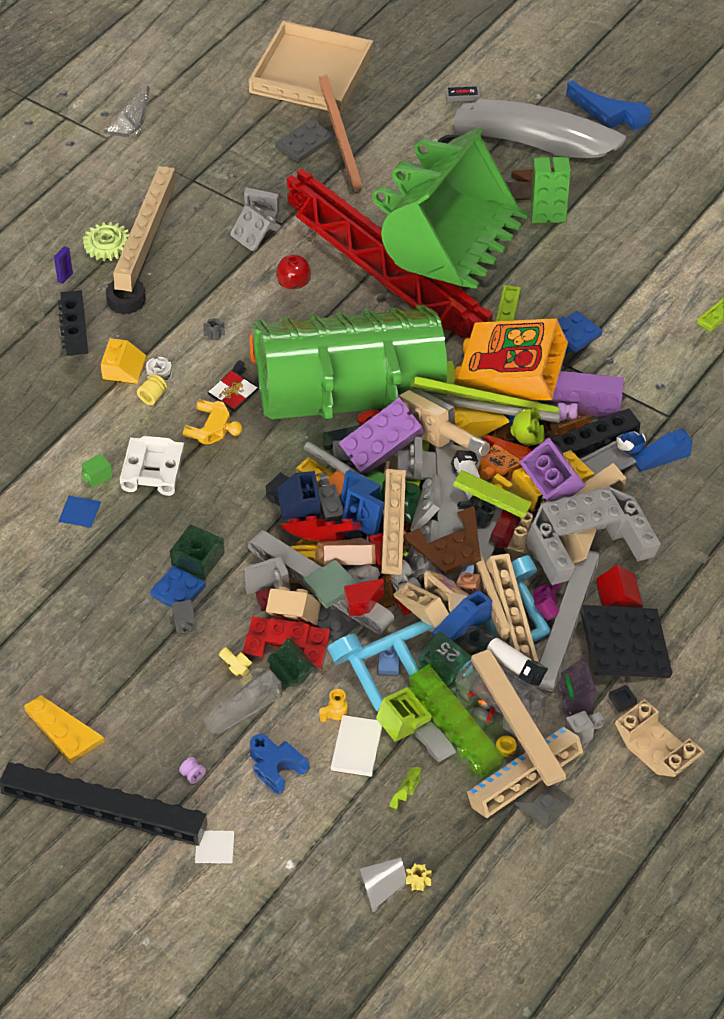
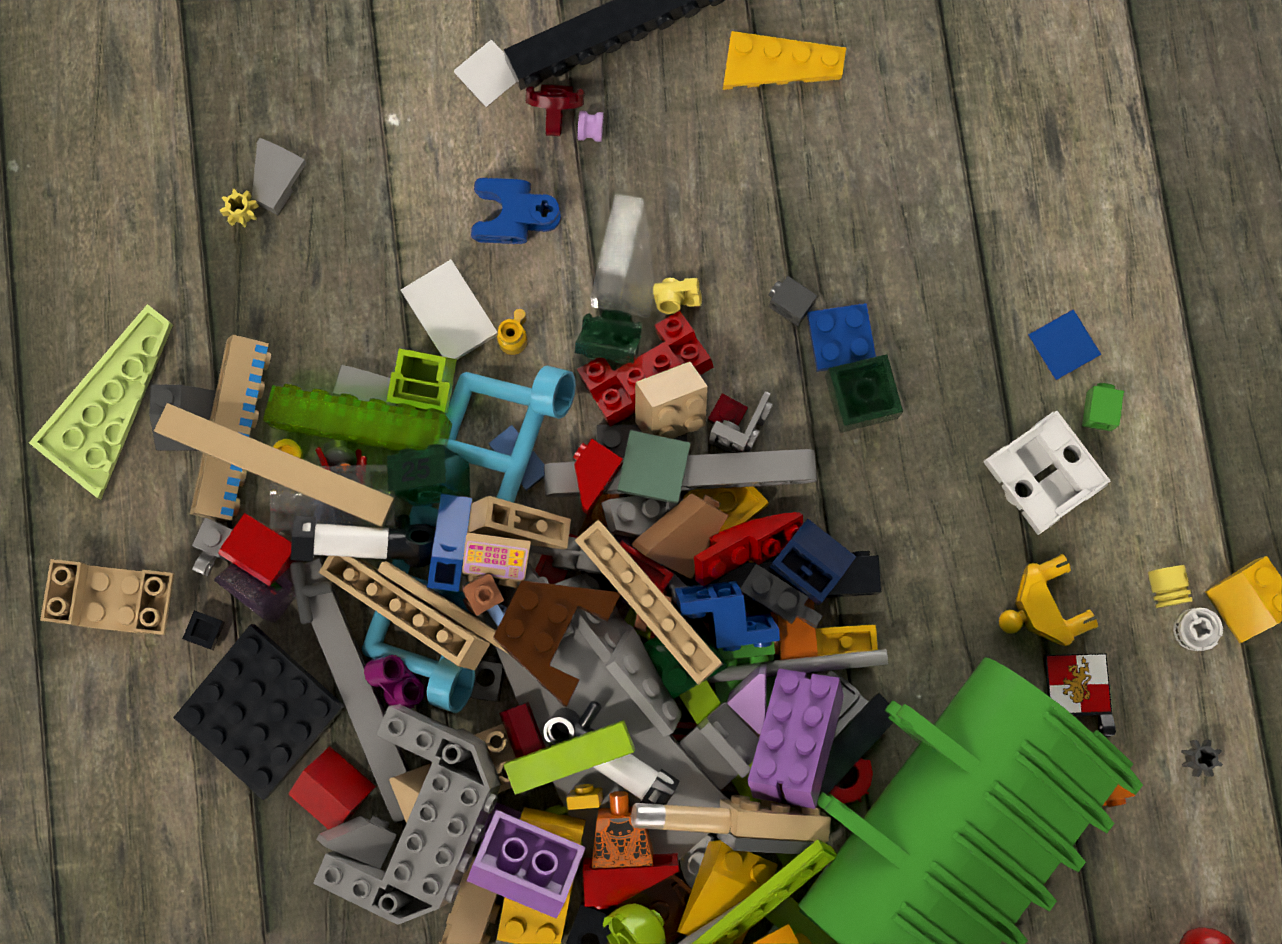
camera: 135 degrees right, 30 degrees up
lime slope [389,767,422,809] -> none
none -> yellowish green wing [29,304,173,500]
none -> red slope [218,513,297,586]
none -> dark grey piece [290,561,333,624]
none -> light grey slope [316,815,397,869]
none -> dark red tile [525,84,585,137]
none -> lavender slope [727,664,767,734]

